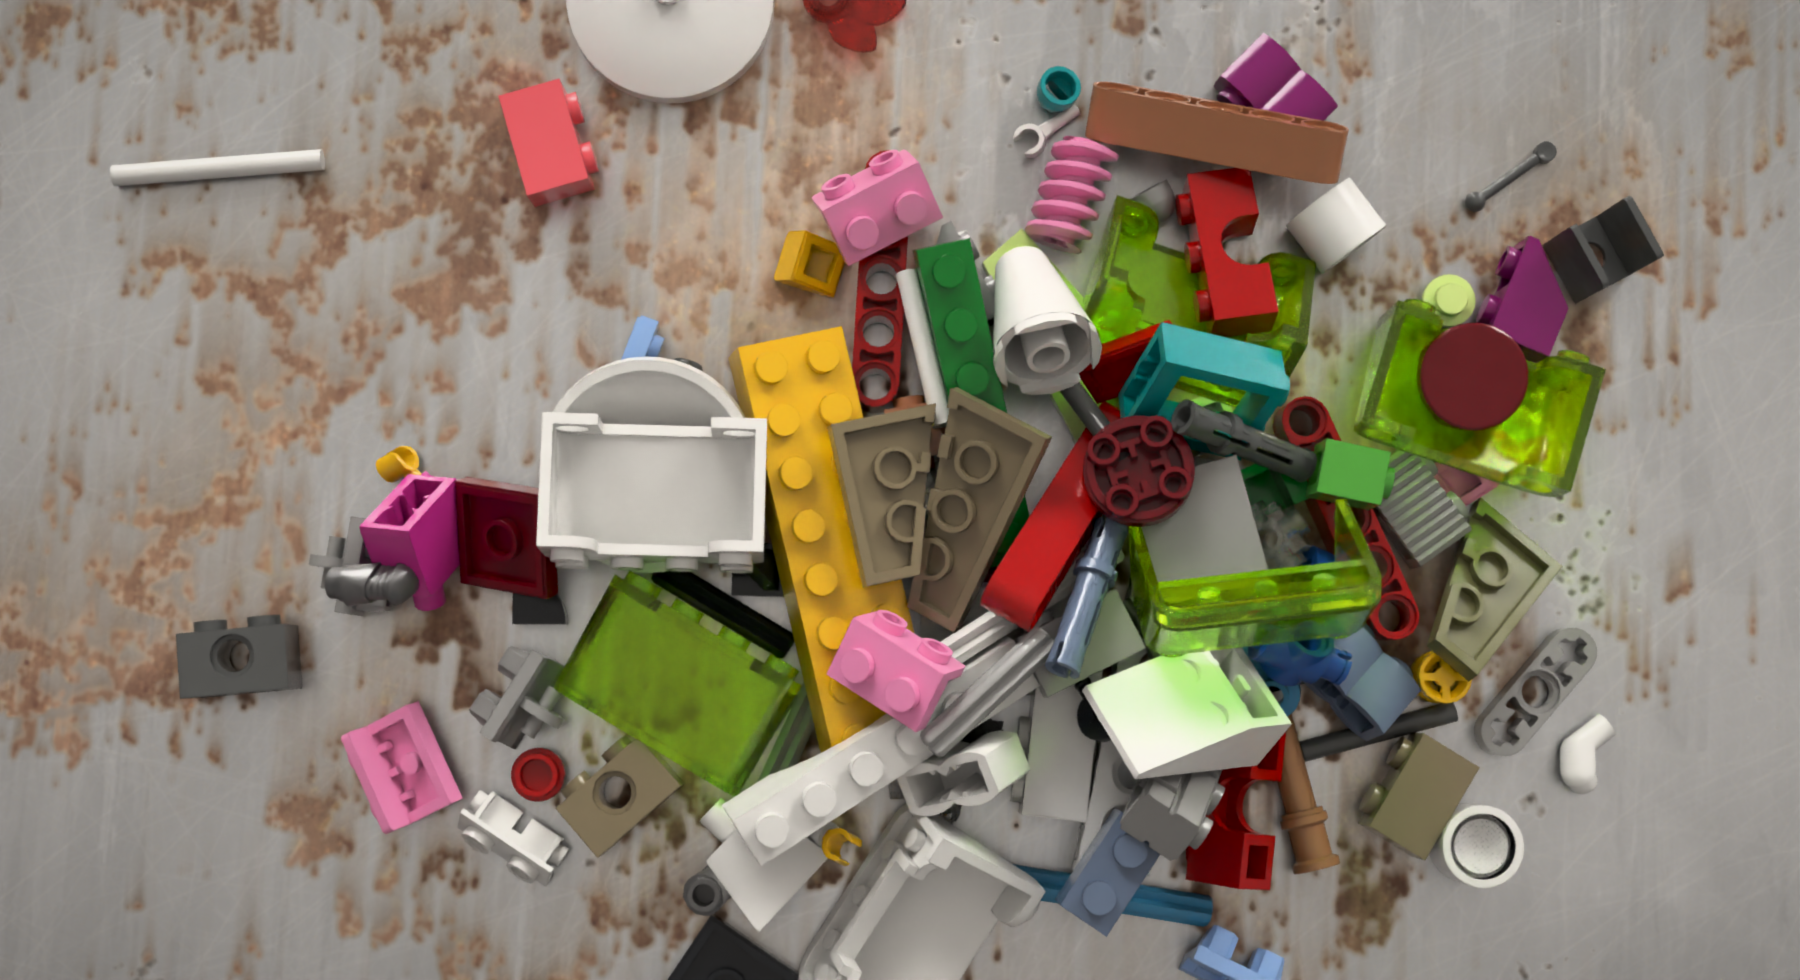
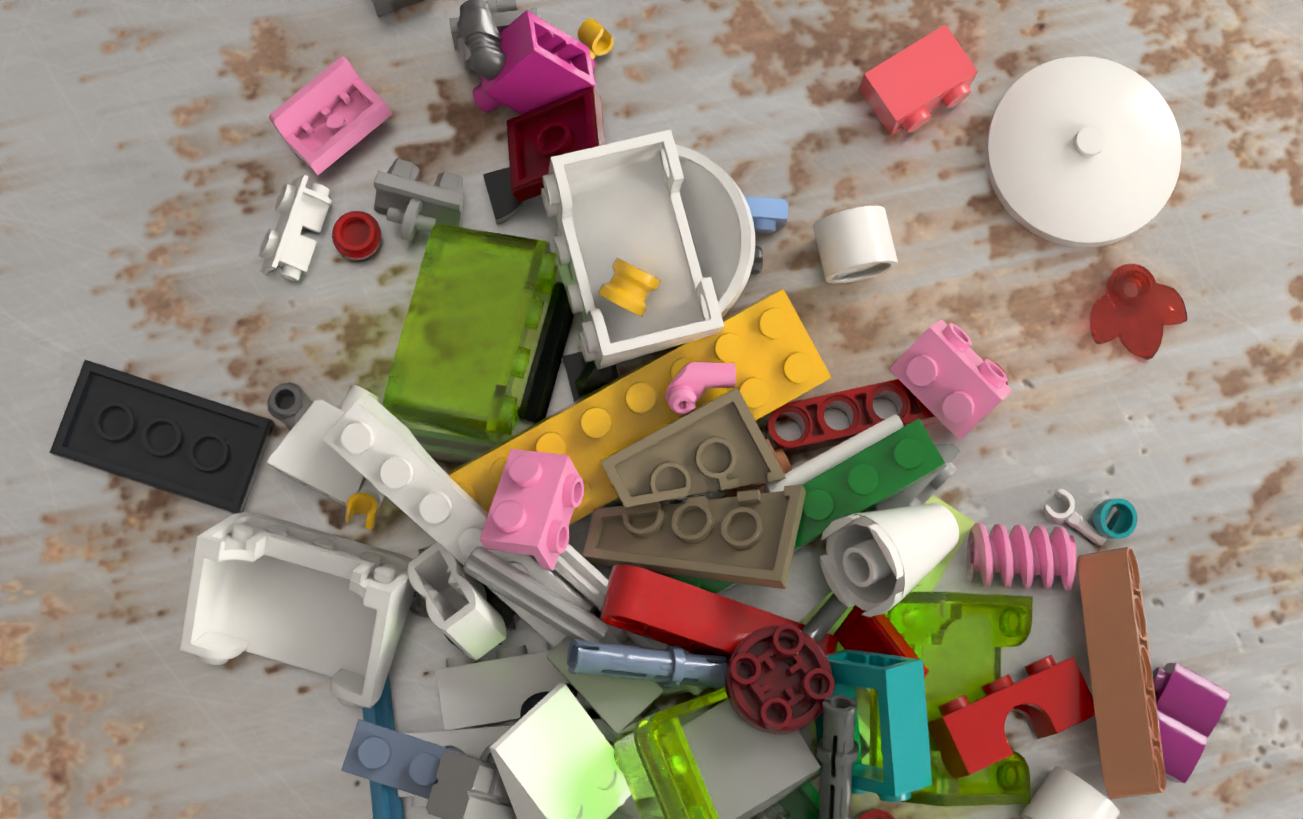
camera: 75 degrees right, 5 degrees down
dark tan brick [555,735,685,858] -> none
yellow slope [774,230,845,298] -> none
light grey hinge [1130,179,1176,223] -> none
none -> yellow wheel [598,258,661,317]
none -> bright pink arm [665,362,736,415]
none -> white piece [813,206,898,284]

